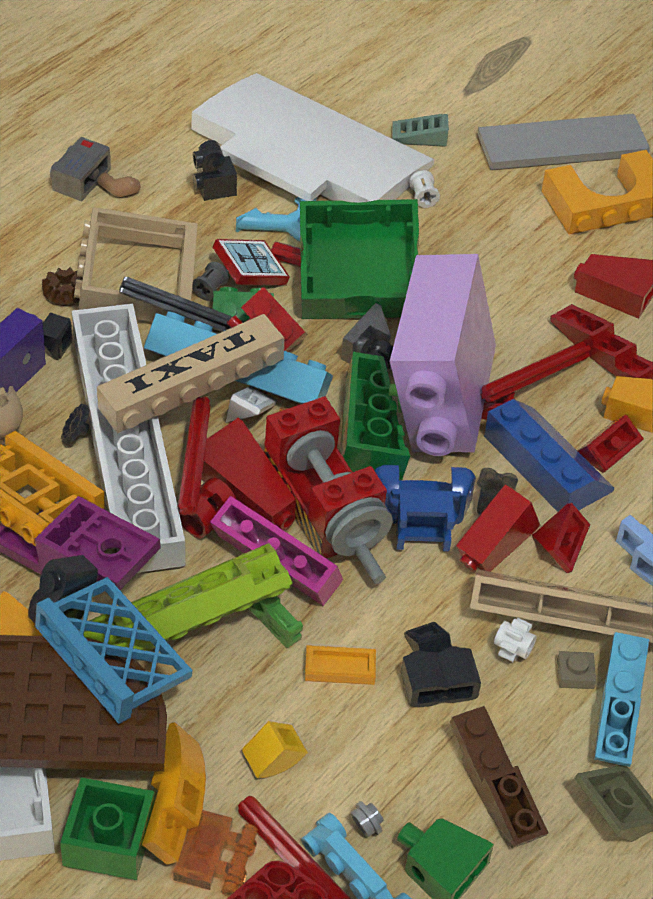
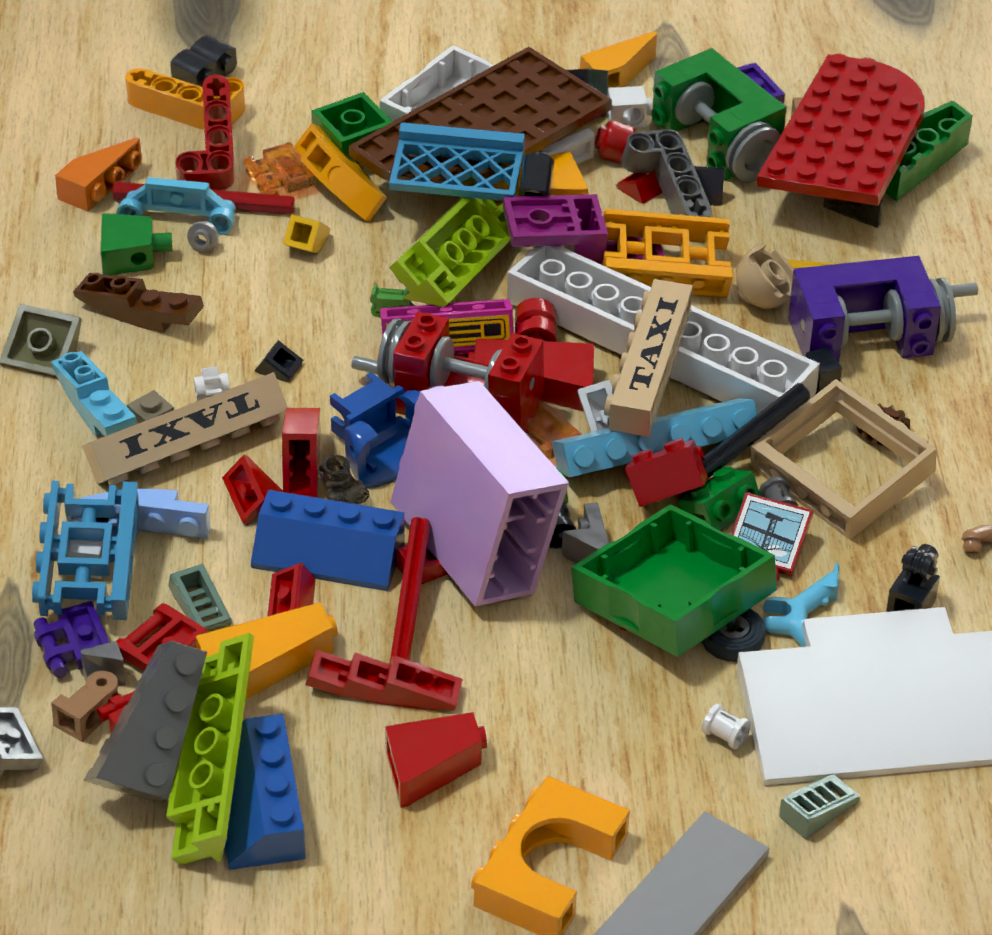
camera: 140 degrees right, 5 degrees down
red axle [178,396,211,516] -> none
light orange tile [305,645,376,685] -> none
black brick [400,646,481,707] -> none

